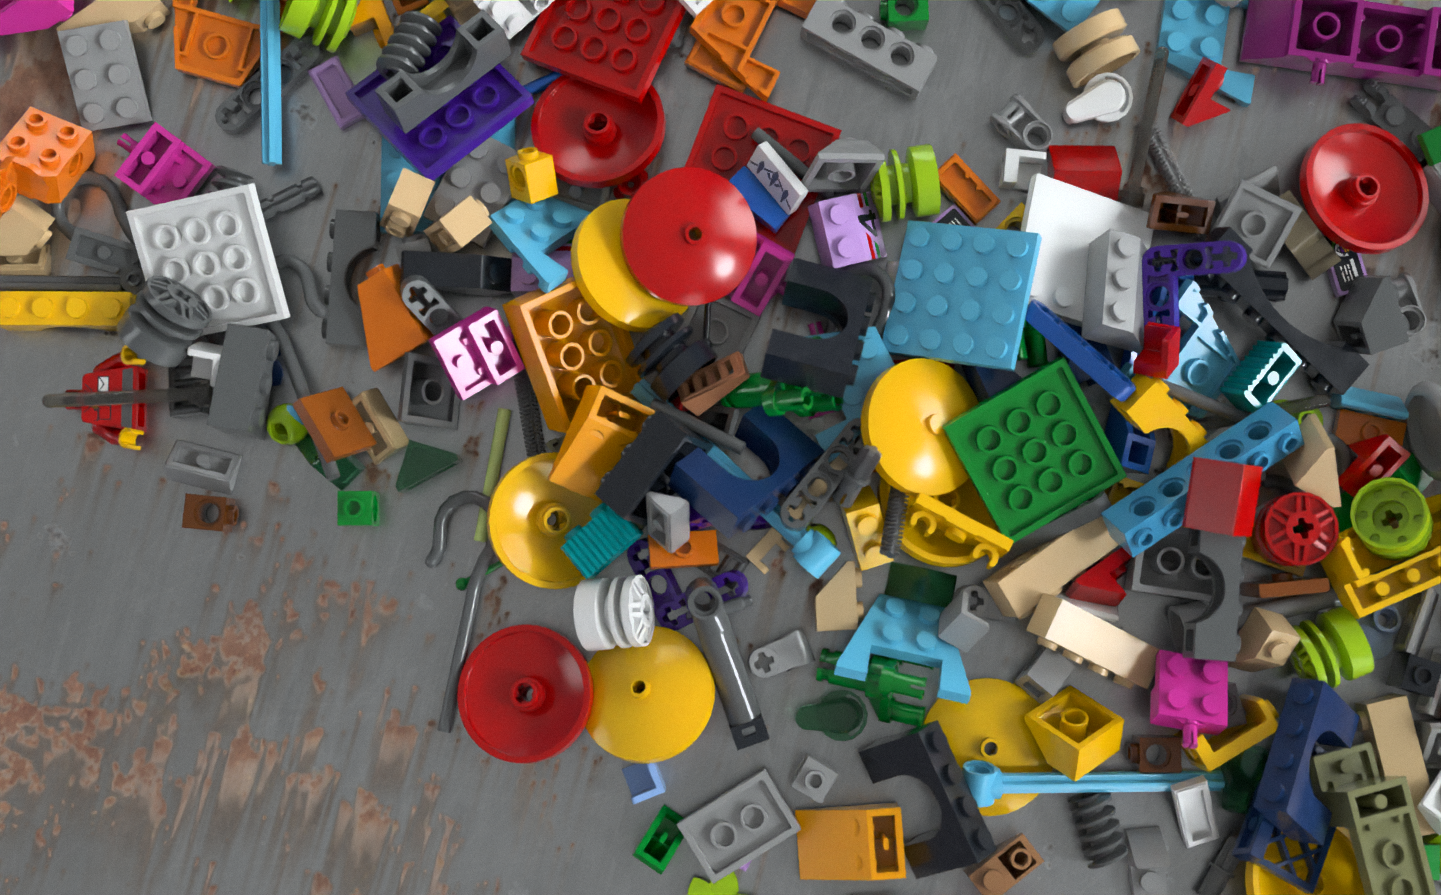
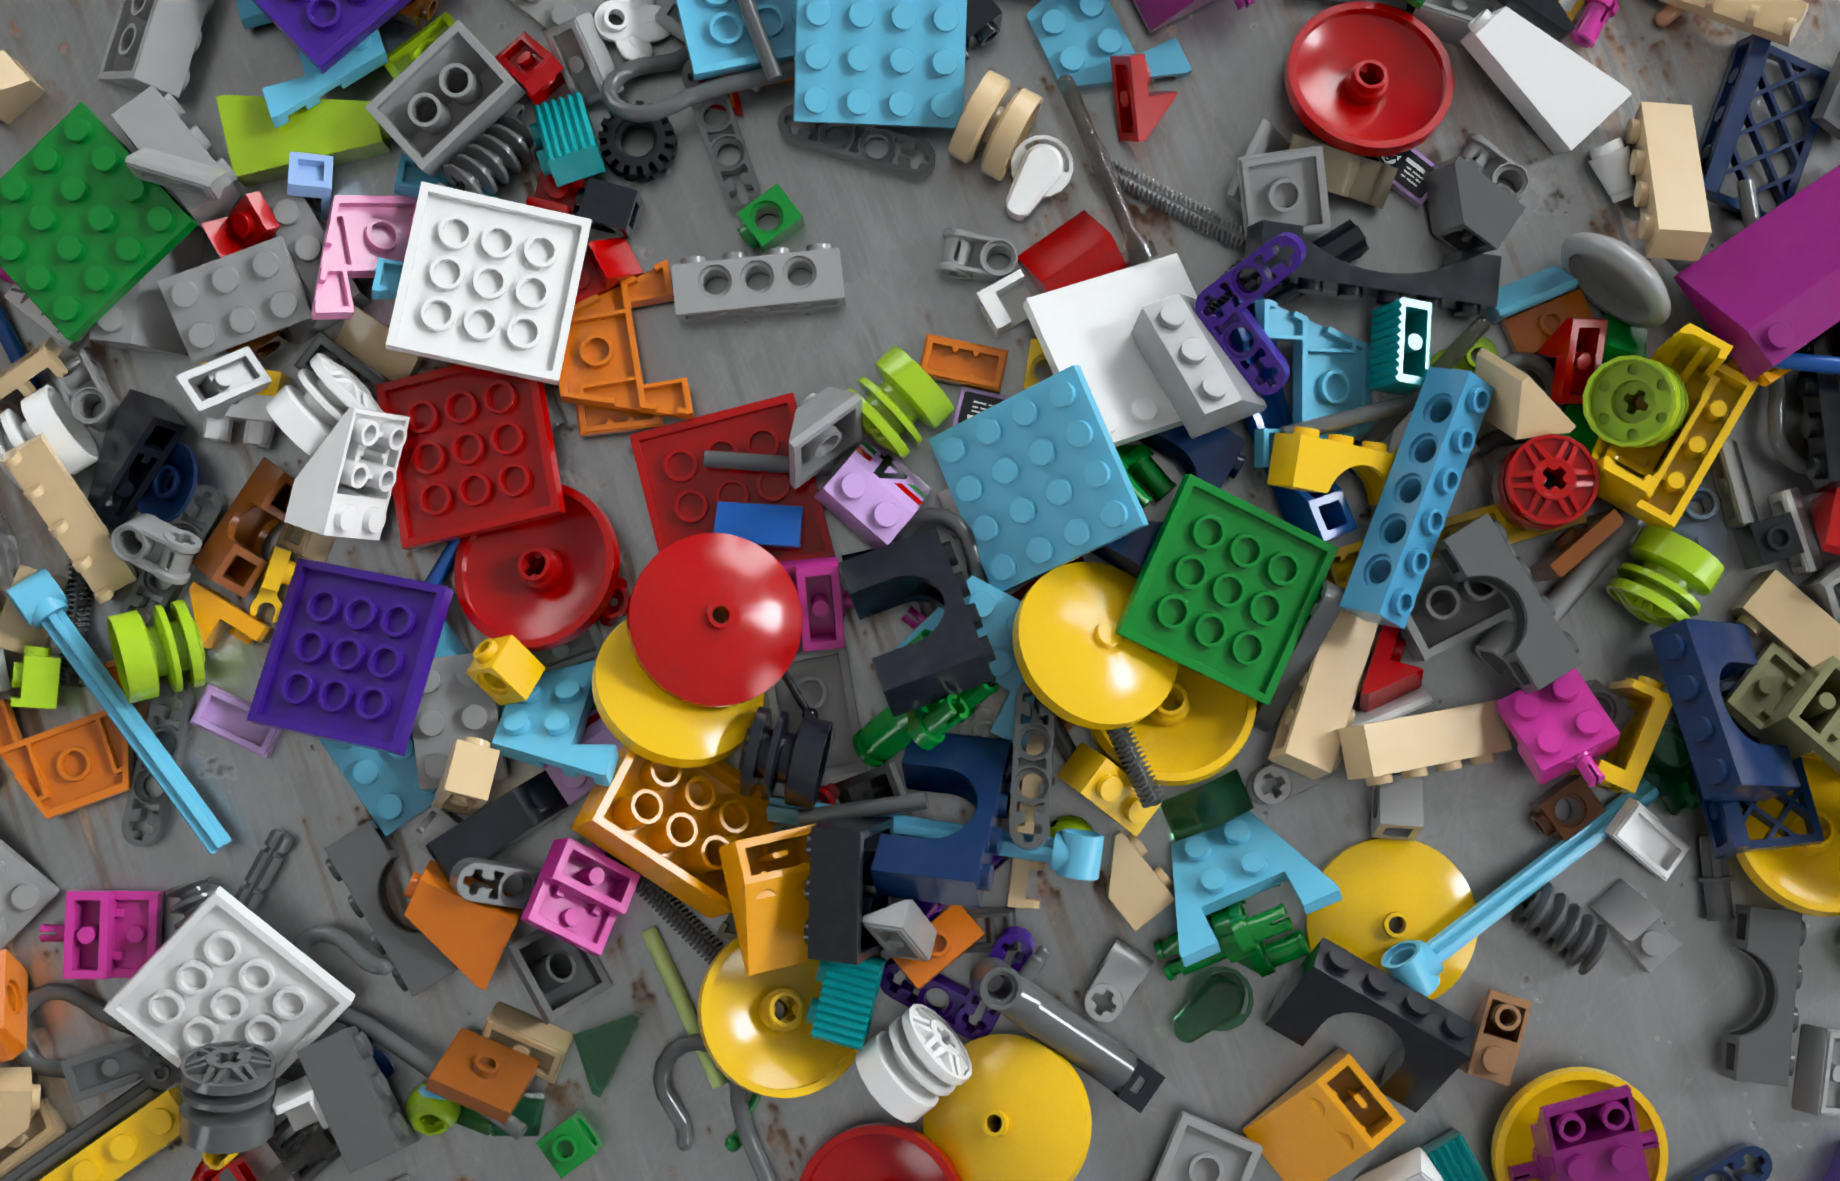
camera: 35 degrees left, 0 degrees up
dark grey arch [375,9,512,134] -> none
dark grey piece [376,11,442,80] -> none
tan slope [379,168,435,238] -> none
nougat slope [677,351,750,416] -> none
white tile [747,141,809,215] -> none
light grey brick [790,753,839,804] -> none
dark grey axle [832,445,882,508] -> none
yellow plate [908,492,1014,570] -> none
light grey panel [938,591,989,653] -> none
blue beam [1025,299,1136,402] -> none
yellow slope [1025,685,1124,782] -> none
red panel [1133,322,1181,379] -> none
reddish brown slope [1146,191,1216,235] -> none
red slope [1182,457,1263,537] -> none
tan slope [1228,607,1301,673] -> none

